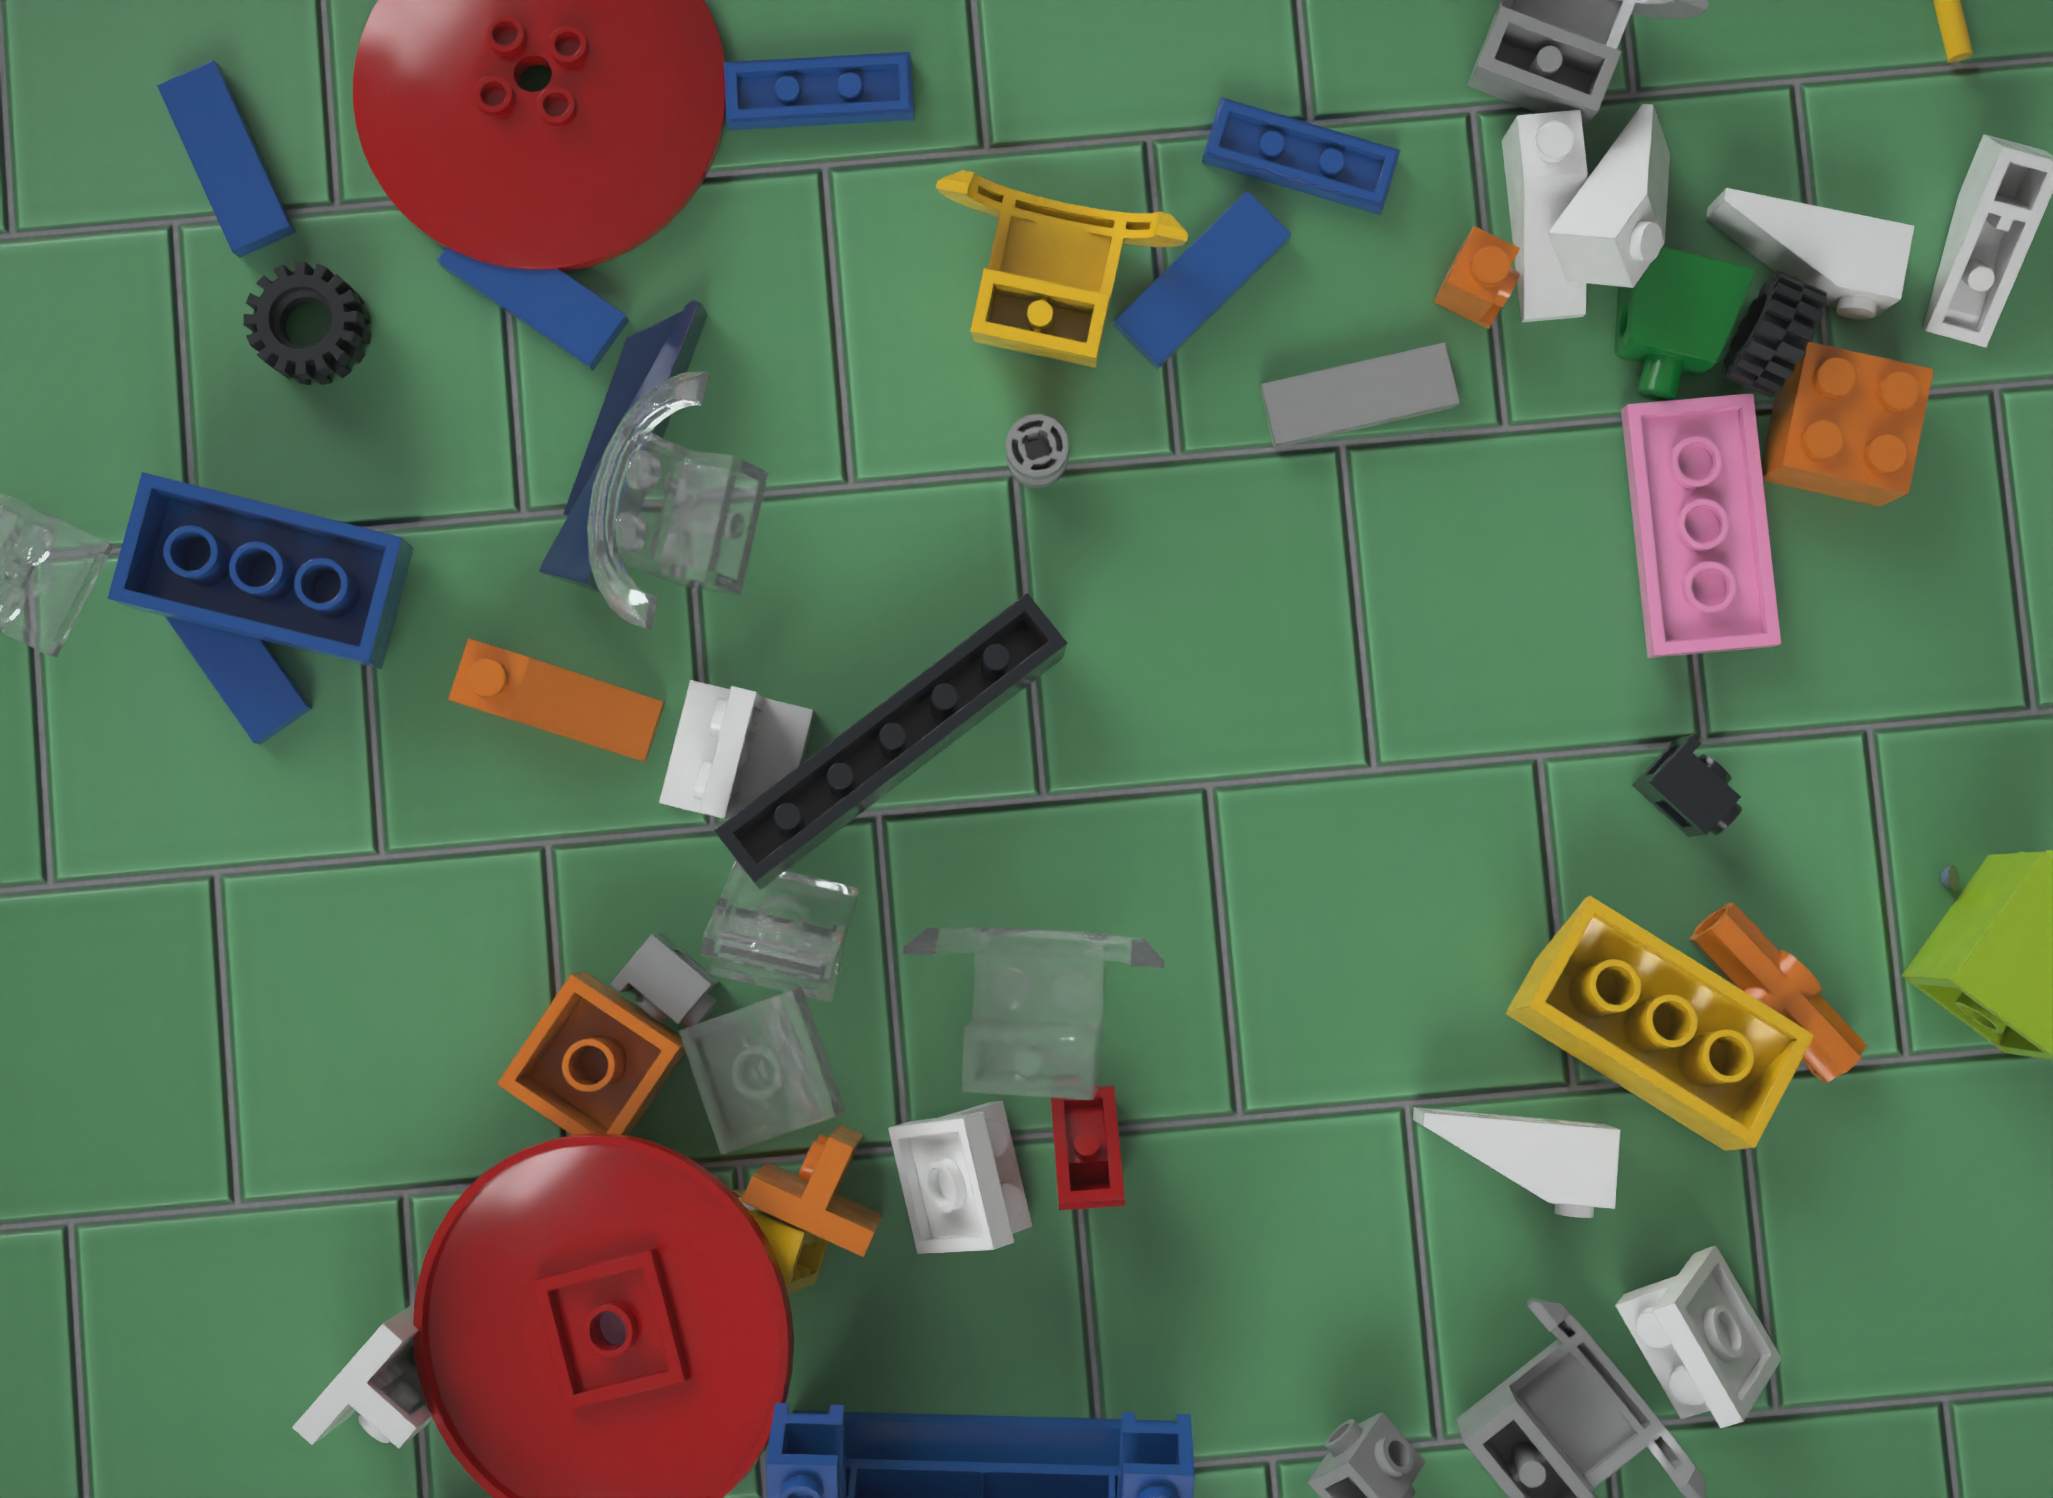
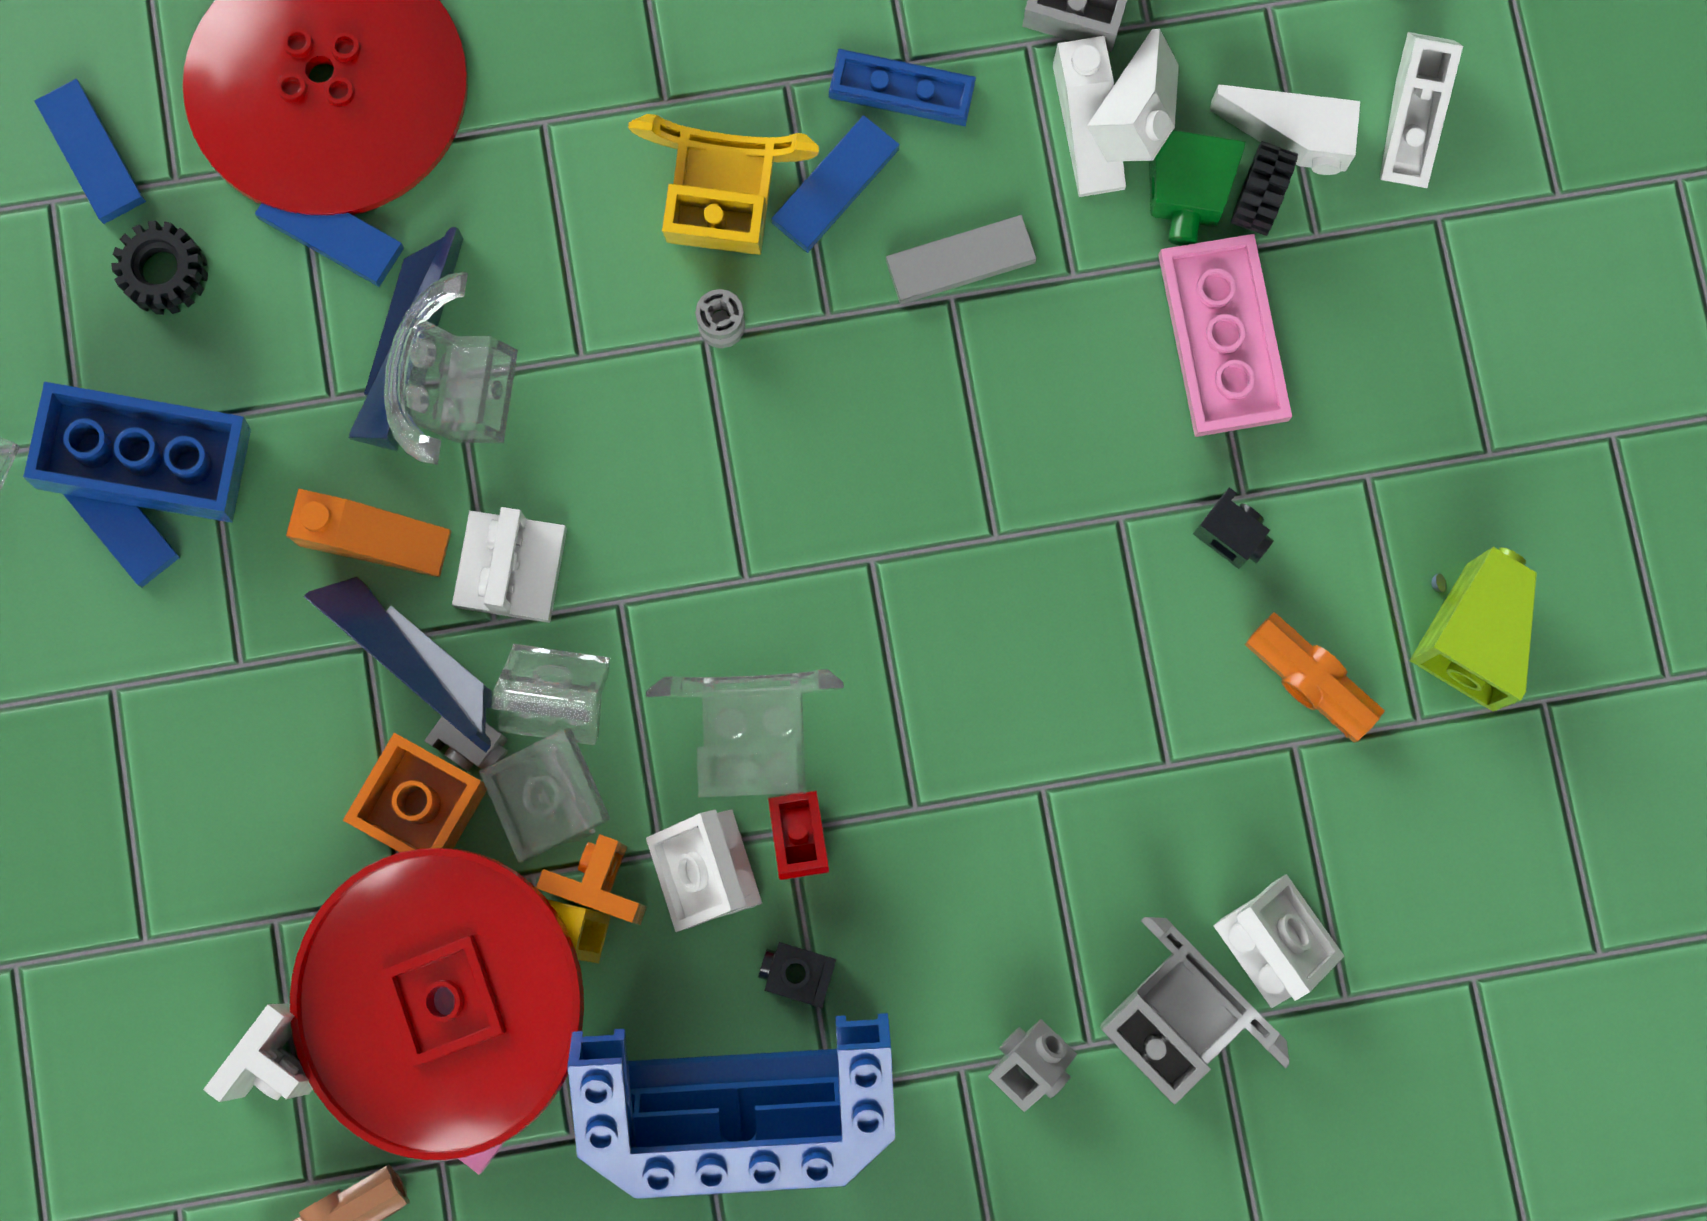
camera: 10 degrees left, 5 degrees down
black brick [714,593,1068,890] -> none
blue tile [724,52,915,130] -> none
white slope [1413,1107,1620,1218] -> none
orange brick [1433,226,1520,329] -> none
yellow slope [1505,896,1814,1151] -> none
orange brick [1761,342,1934,507] -> none
none -> dark blue wedge [303,577,492,753]
none -> black brick [758,942,837,1008]

